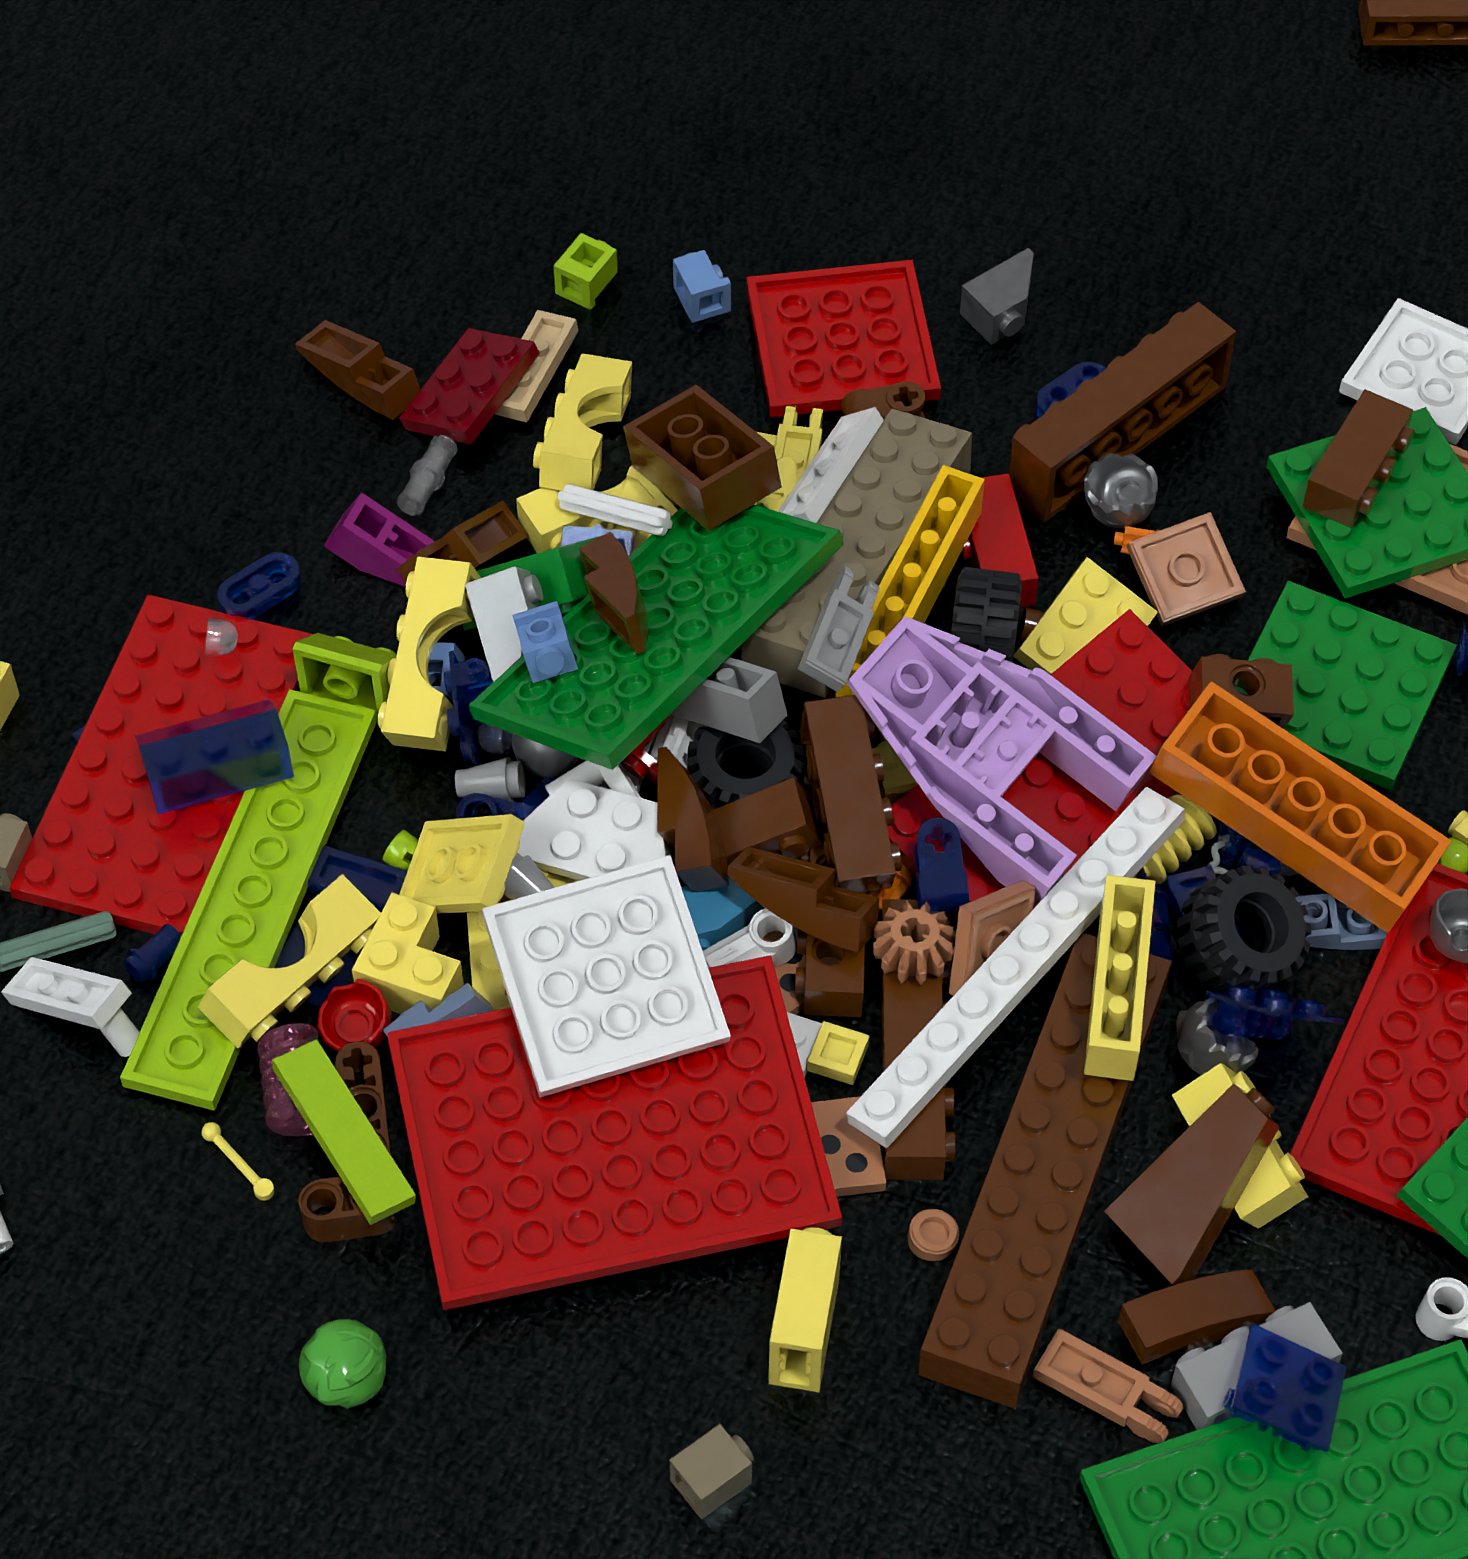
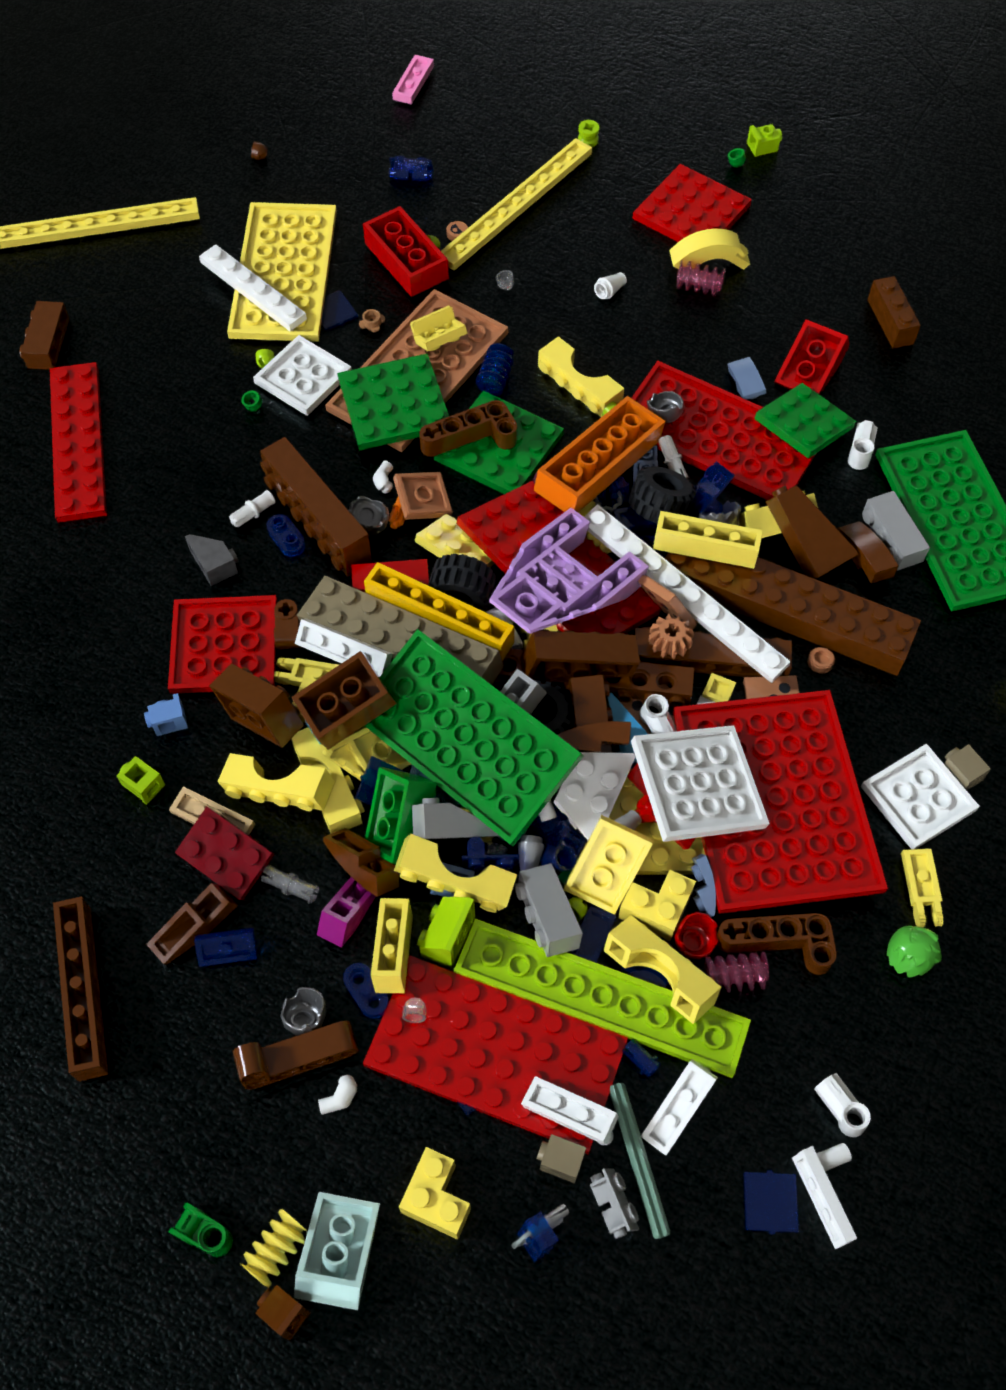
camera: 85 degrees left, 5 degrees up
clear blue slope [135,699,294,814] -> none
light yellow hinge [201,1122,274,1201] -> none
lime tile [272,1039,416,1225] -> none
medium blue brick [512,601,578,683] -> none
white axle [557,484,673,536] -> none
reddish brown slope [579,532,648,655] -> none
reddish brown slope [727,846,879,953] -> none
light yellow brick [769,1228,842,1392] -> none
light grey hinge [798,566,880,692] -> none
clear blue piece [914,817,969,914] -> none
nougat hinge [1033,1329,1183,1444] -> none
reddish brown brick [1189,654,1294,729] -> none
clear blue hinge [1222,1323,1346,1453] -> none
reddish brown brick [1303,389,1415,528] -> none
none -> red plate [50,362,107,523]
none -> reddish brown brick [53,896,109,1082]
none -> clear blue plate [194,928,258,967]
none -> reddish brown brick [209,663,304,748]
none -> white axle [229,490,275,527]
none -> reddish brown beam [233,1021,358,1090]
none -> green hinge [242,390,262,412]
none -> lime hinge [256,349,274,368]
none -> flat silver hair [281,987,327,1035]
none -> white arm [318,1075,357,1115]
none -> light yellow brick [371,898,413,993]
none -> white arm [373,461,393,494]
none -> reddish brown beam [419,400,517,457]
none -> light grey brick [515,863,583,957]
none -> white piece [521,1076,619,1145]
none -> white axle [658,435,689,479]
none -> white piece [814,1073,871,1137]
none -> white plate [861,744,980,849]
none -> light yellow hinge [901,849,944,927]

